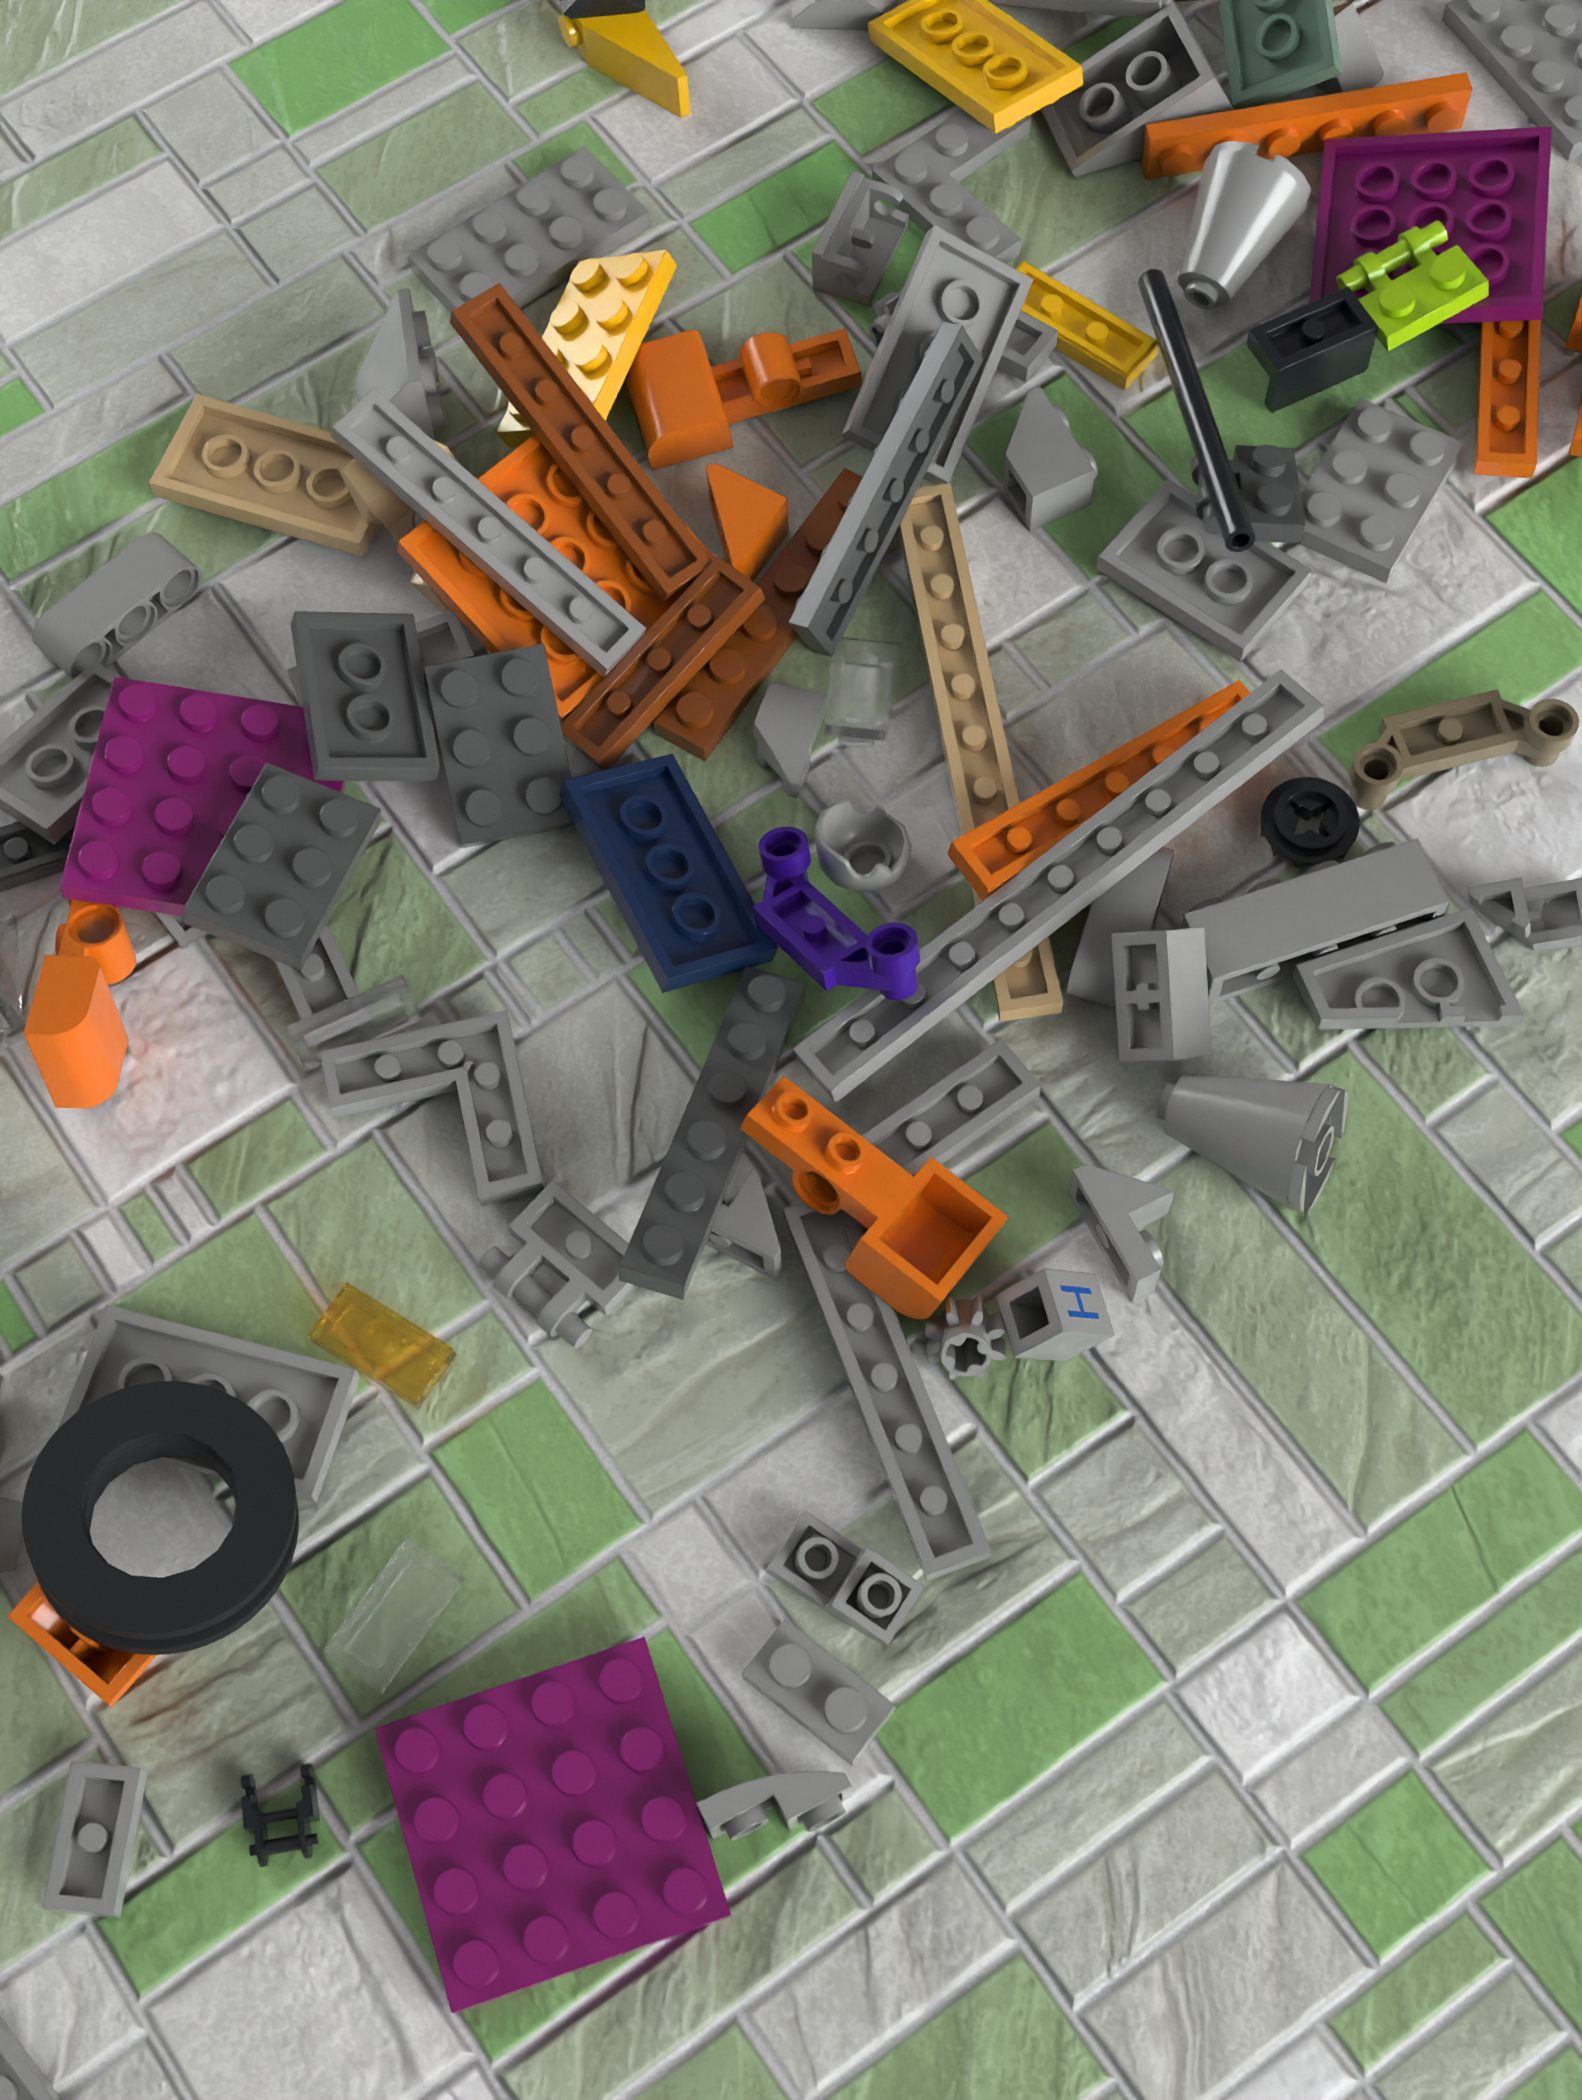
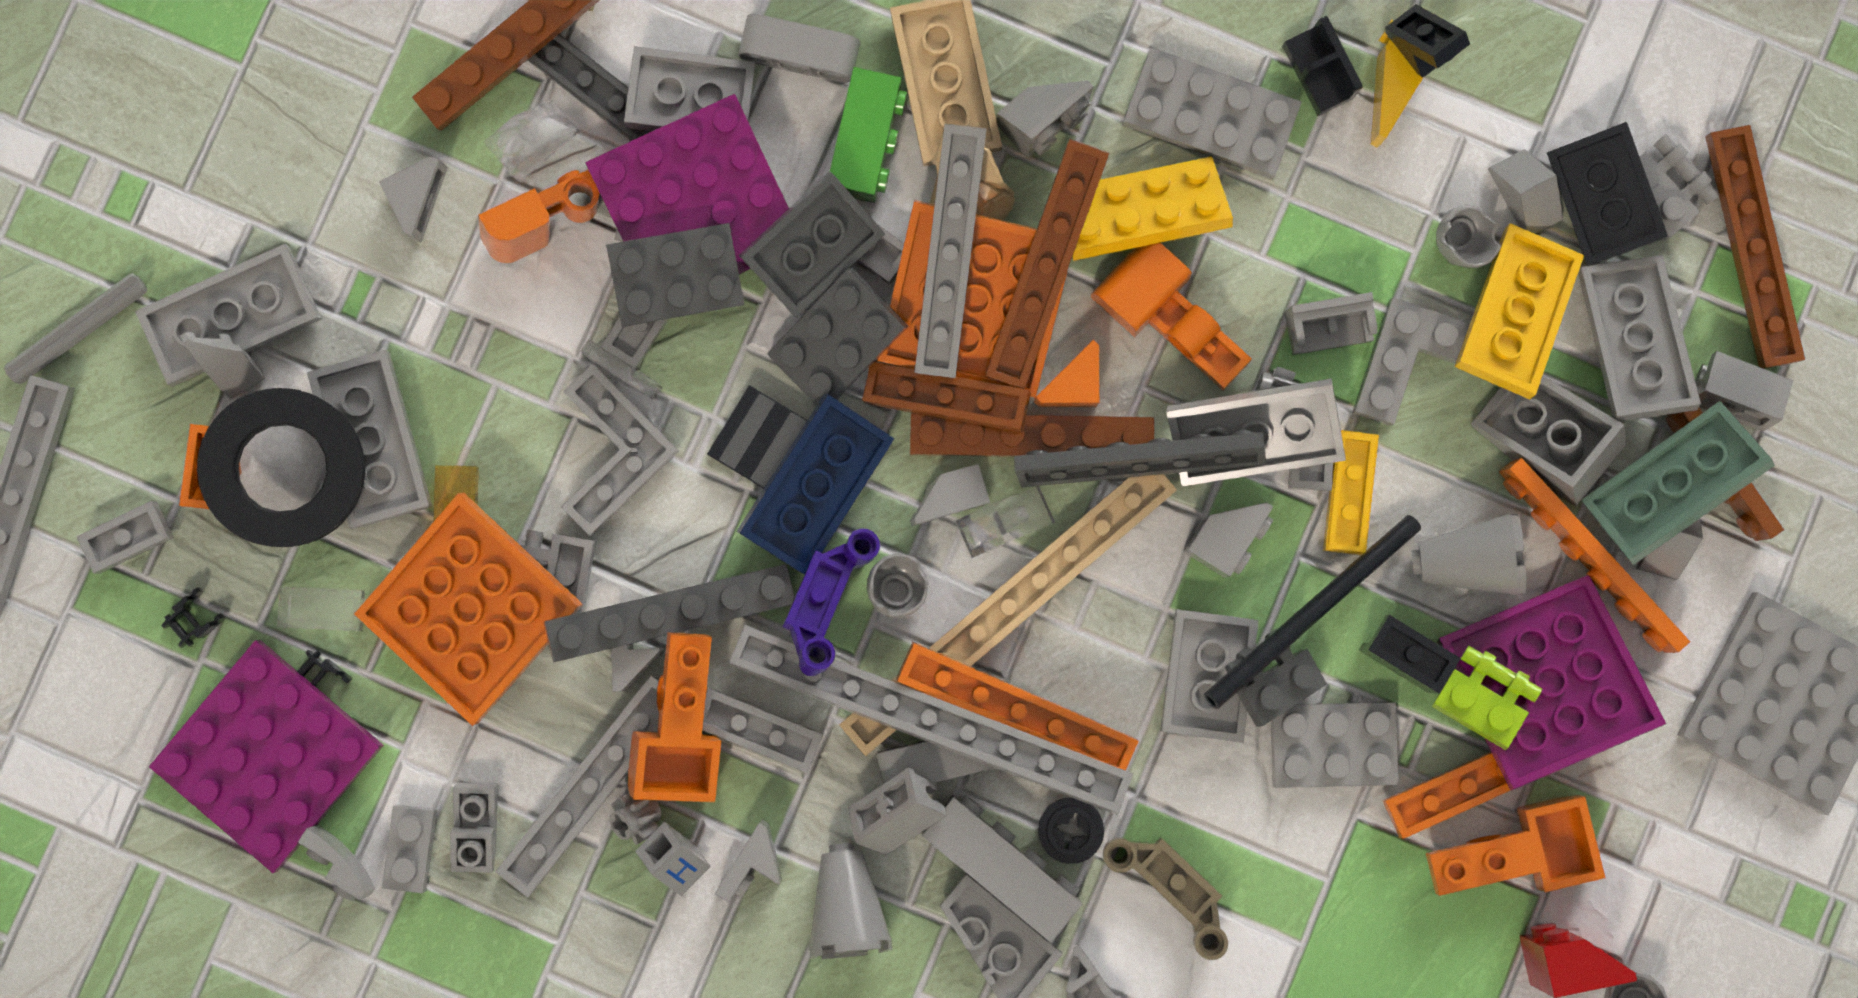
camera: 50 degrees right, 20 degrees up
none -> black piece [297,650,352,686]
none -> orange plate [354,492,583,726]
none -> tile [707,385,807,489]
none -> bright green brick [830,67,907,203]
none -> black panel [1282,16,1363,116]
none -> light grey hair [1436,205,1501,268]

